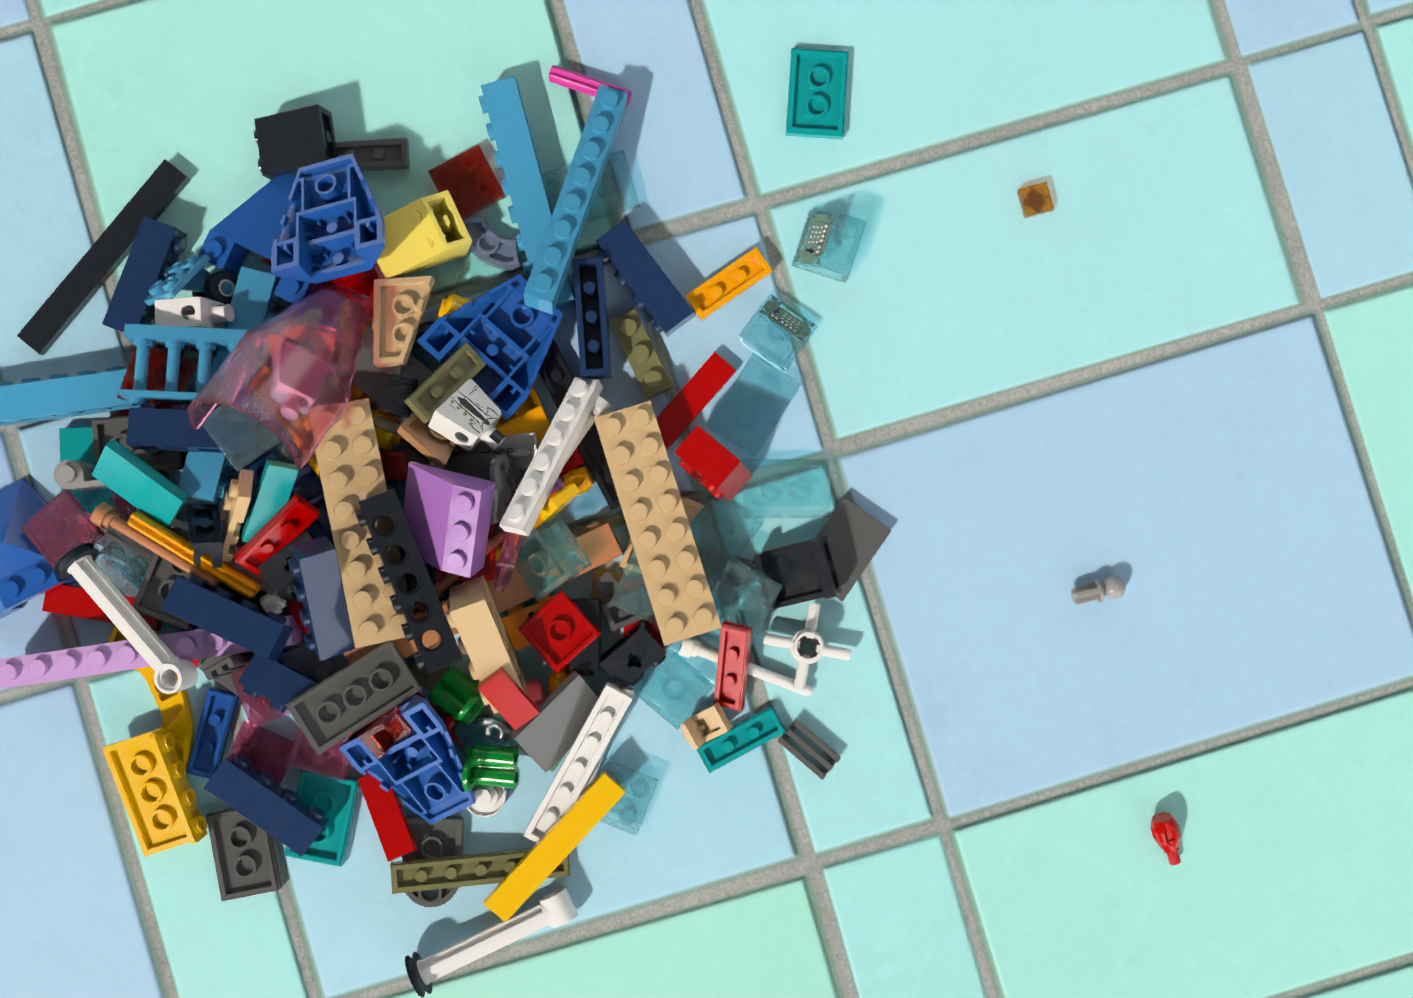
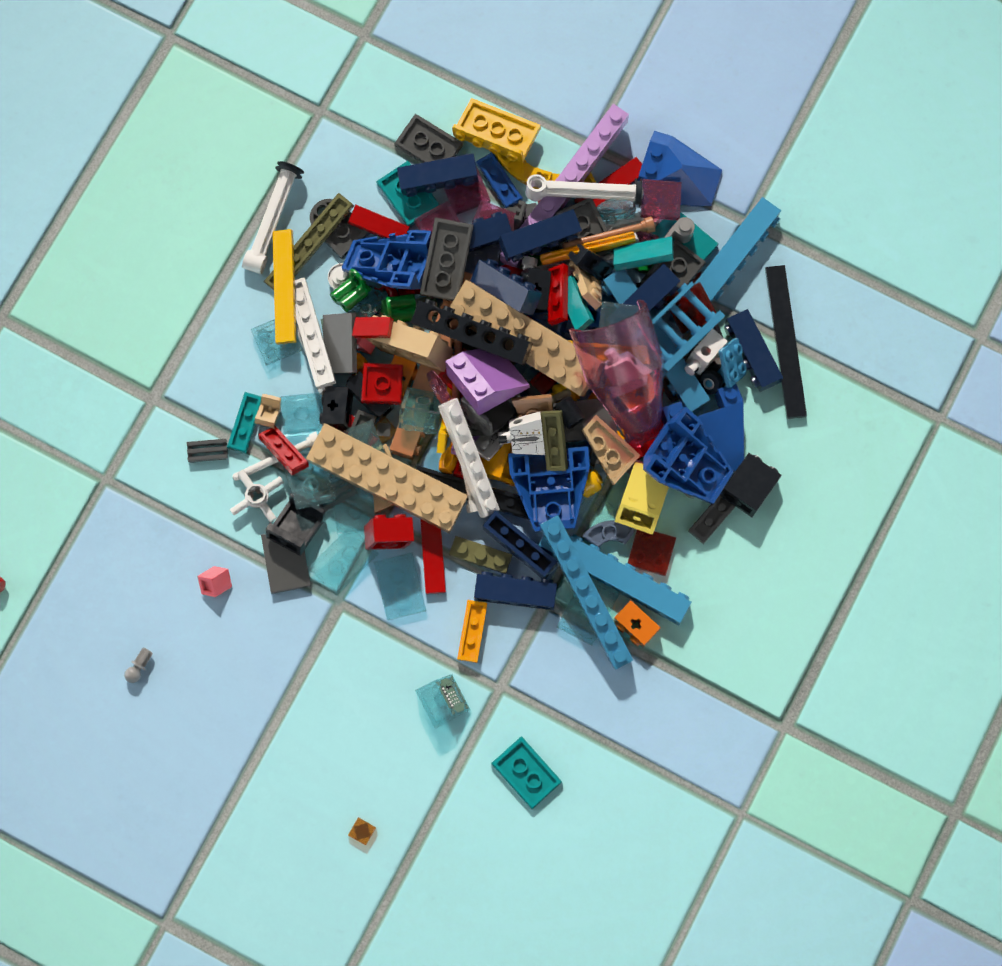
camera: 135 degrees right, 10 degrees down
clear red panel [359,706,413,759] -> none
dark pink axle [548,65,632,106] -> none
clear light blue slope [738,294,818,373] -> none
none -> coral panel [197,566,232,597]
none -> orange brick [613,600,661,647]

